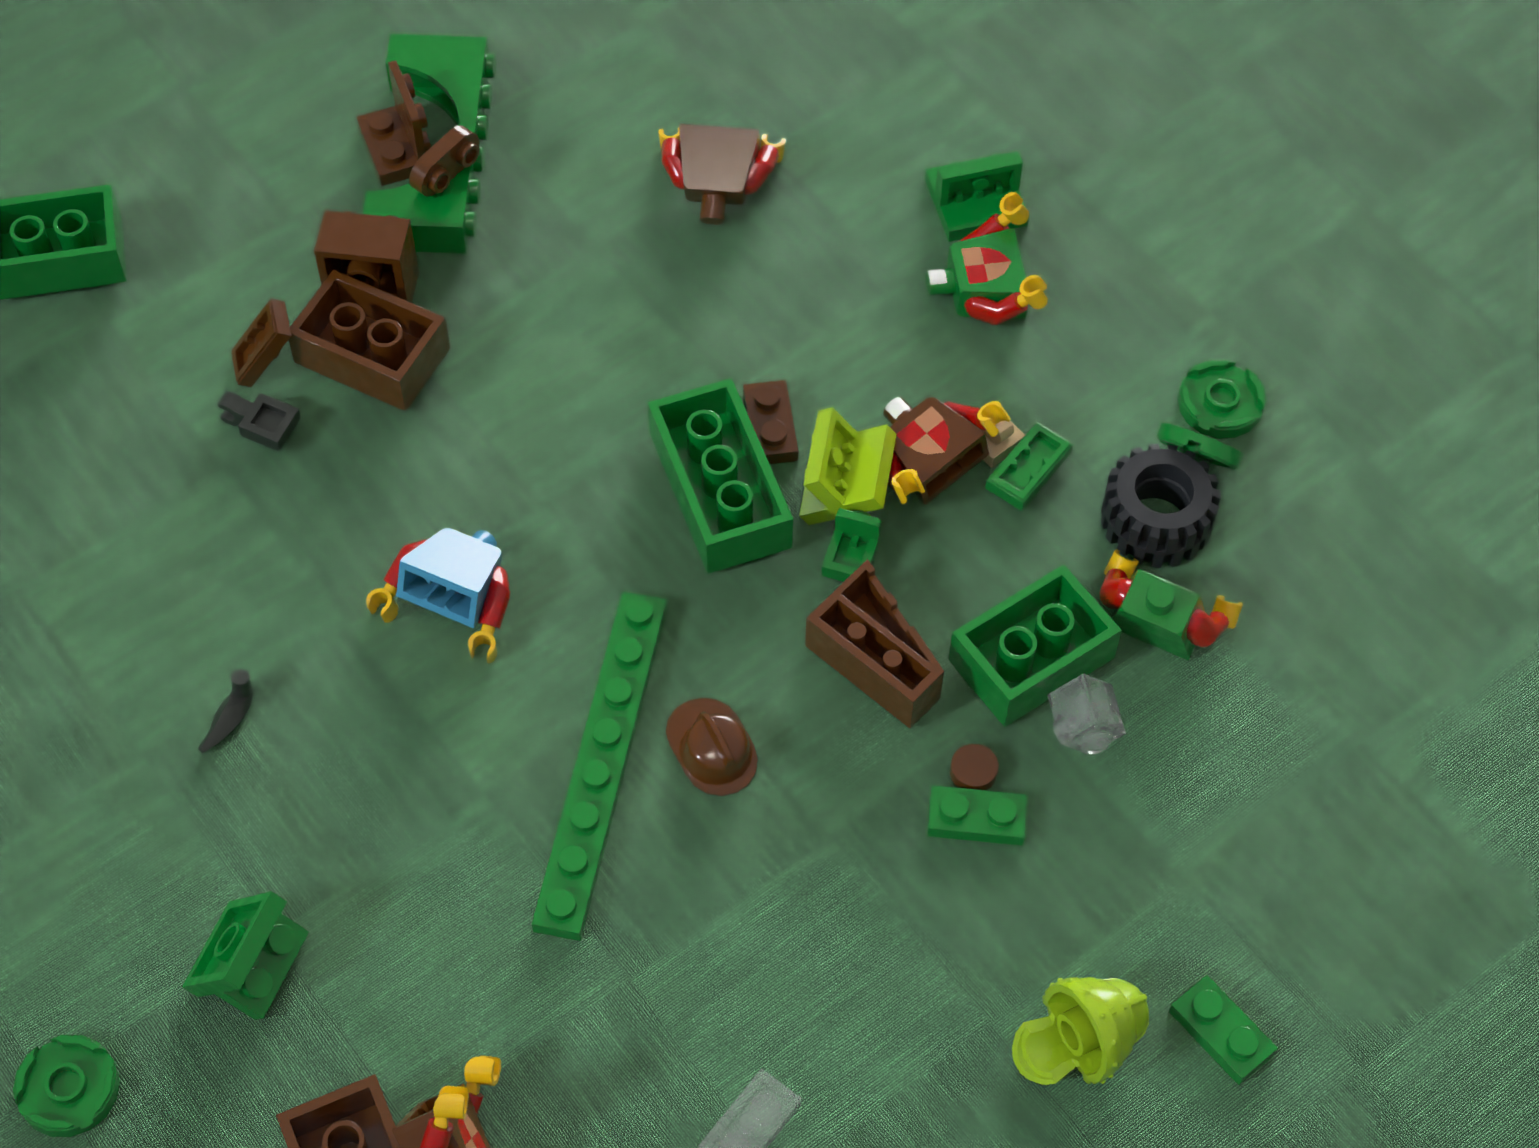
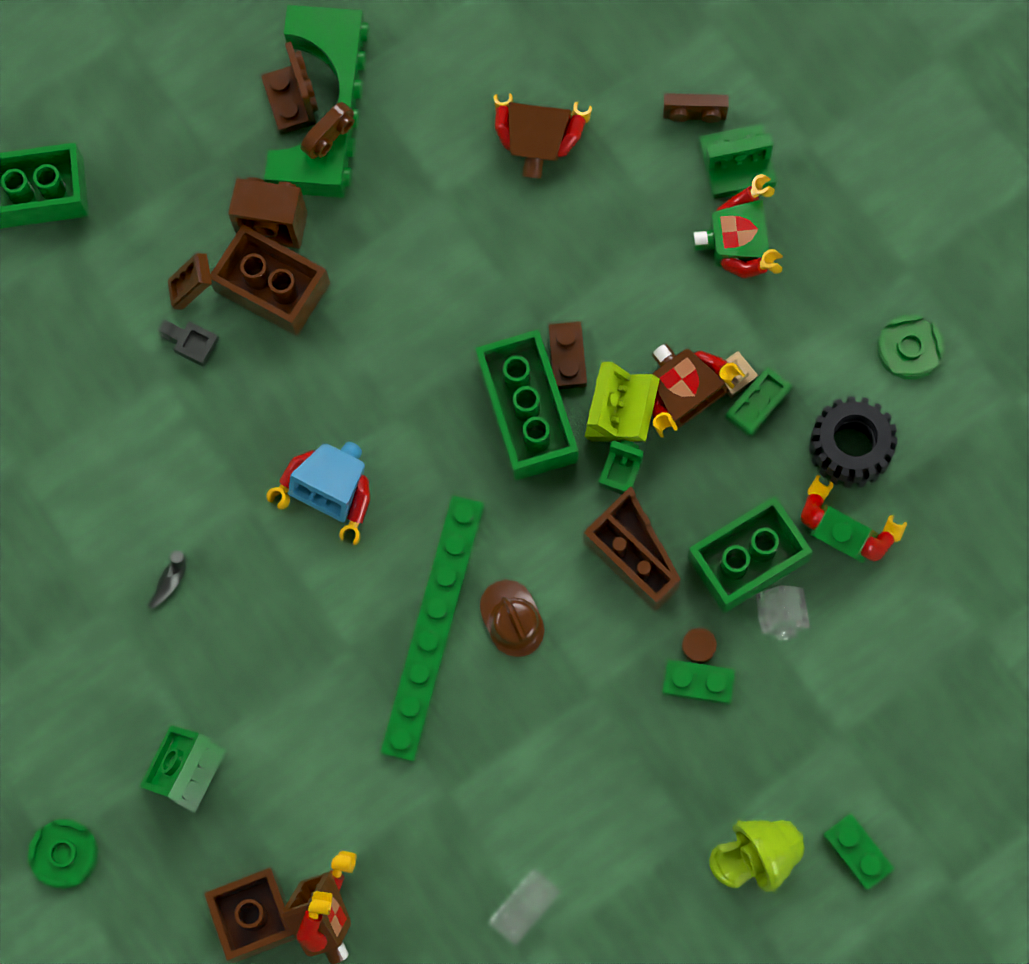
camera: 10 degrees right, 15 degrees up
green tile [1156,422,1245,470] -> none
none -> reddish brown plate [663,93,729,123]

